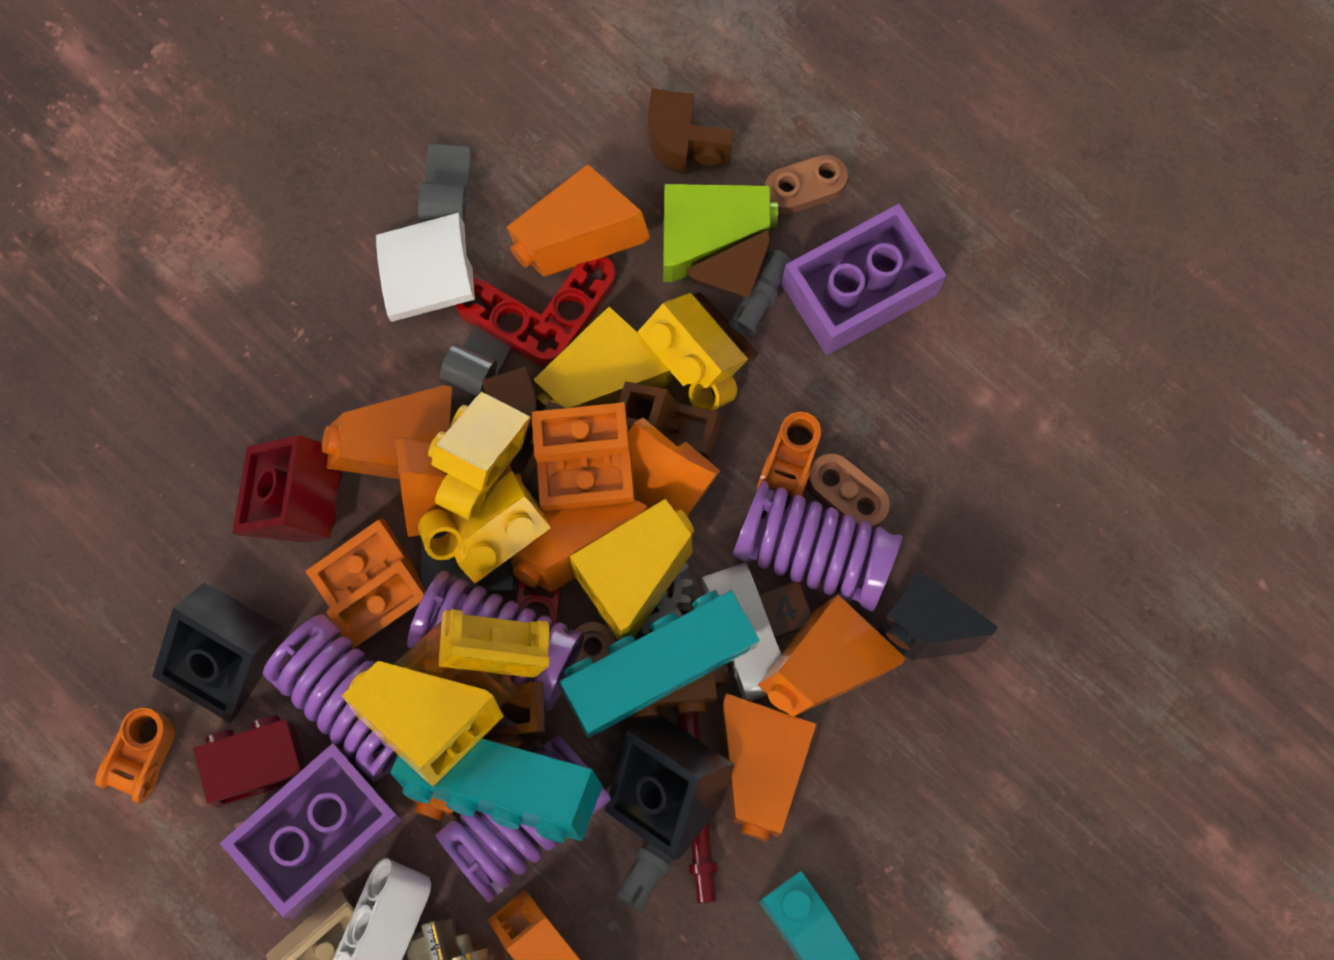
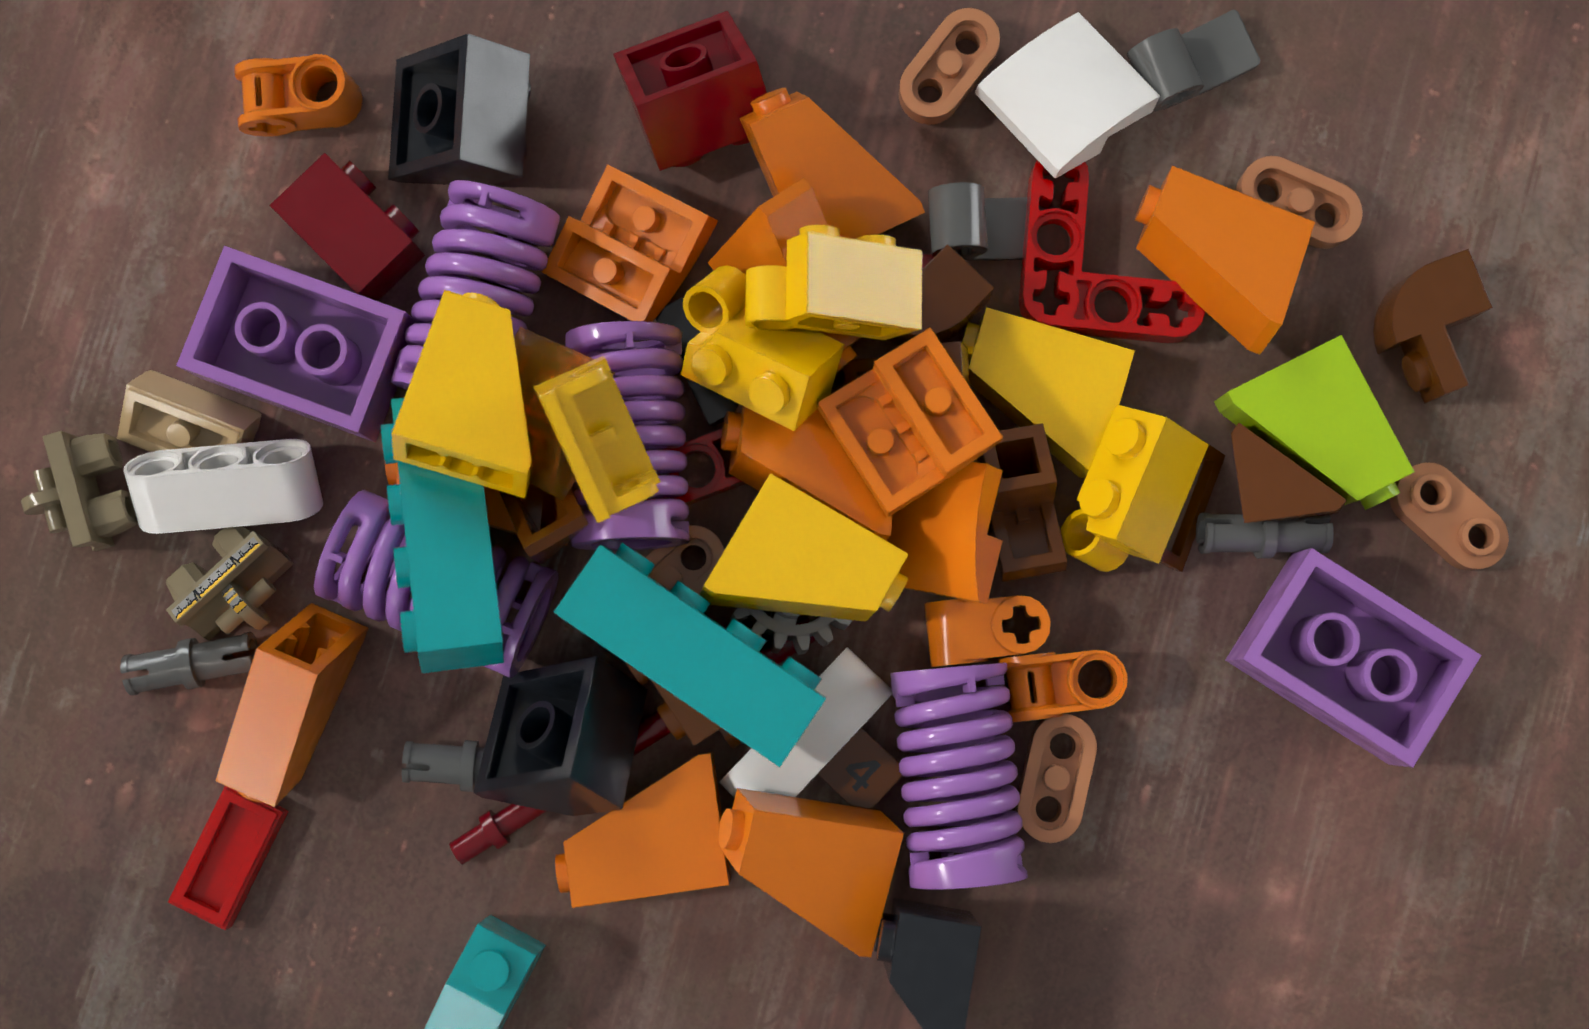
camera: 70 degrees right, 10 degrees up
none -> nougat plate [899,8,1000,125]
none -> orange piece [924,595,1051,667]
none -> nougat plate [1236,156,1363,249]

